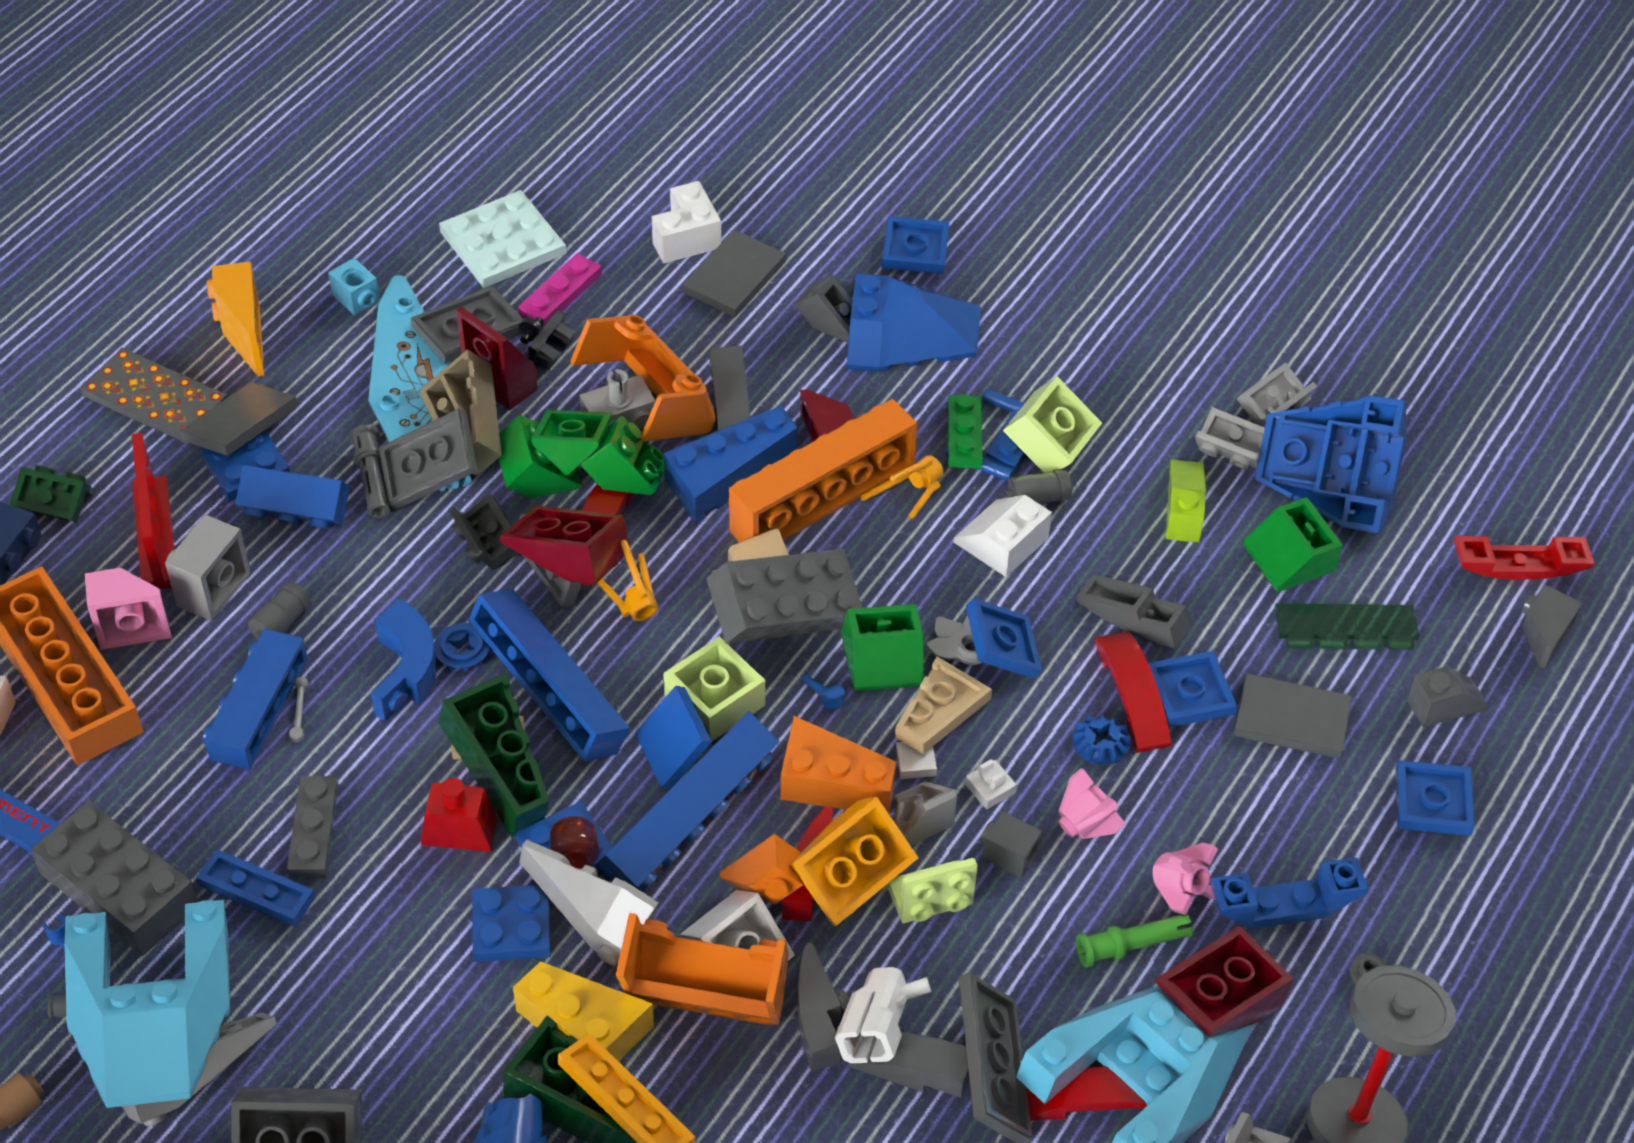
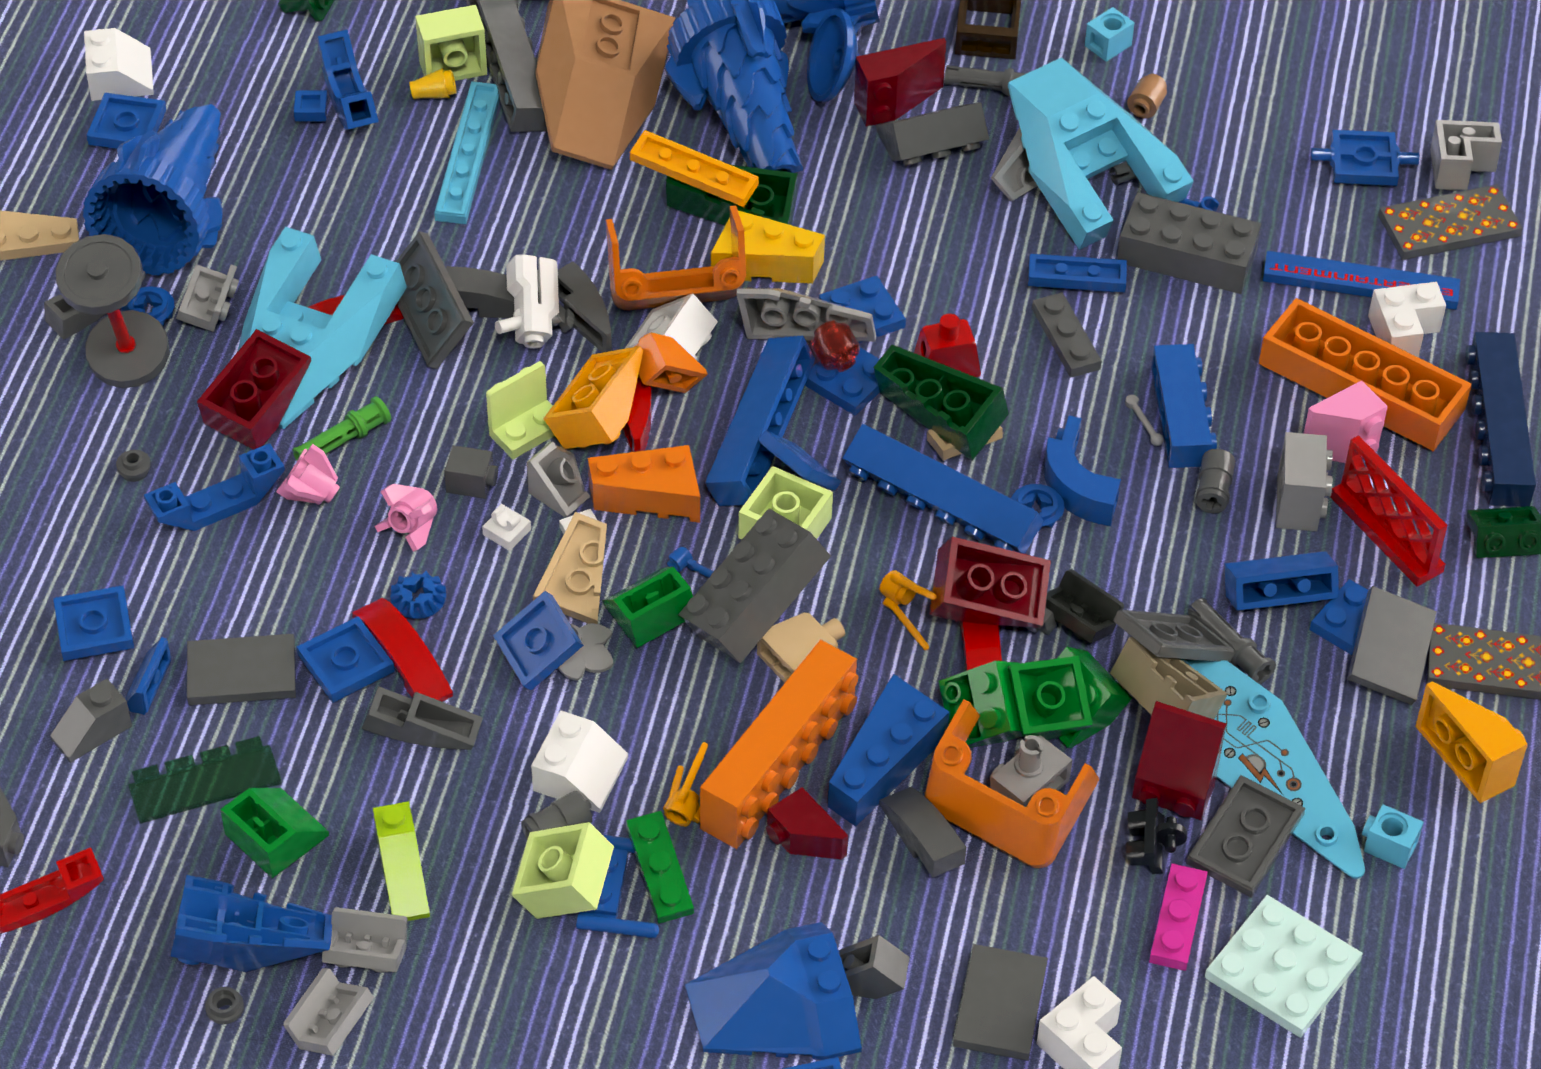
camera: 160 degrees right, 0 degrees up
none -> blue slope [125,637,171,715]

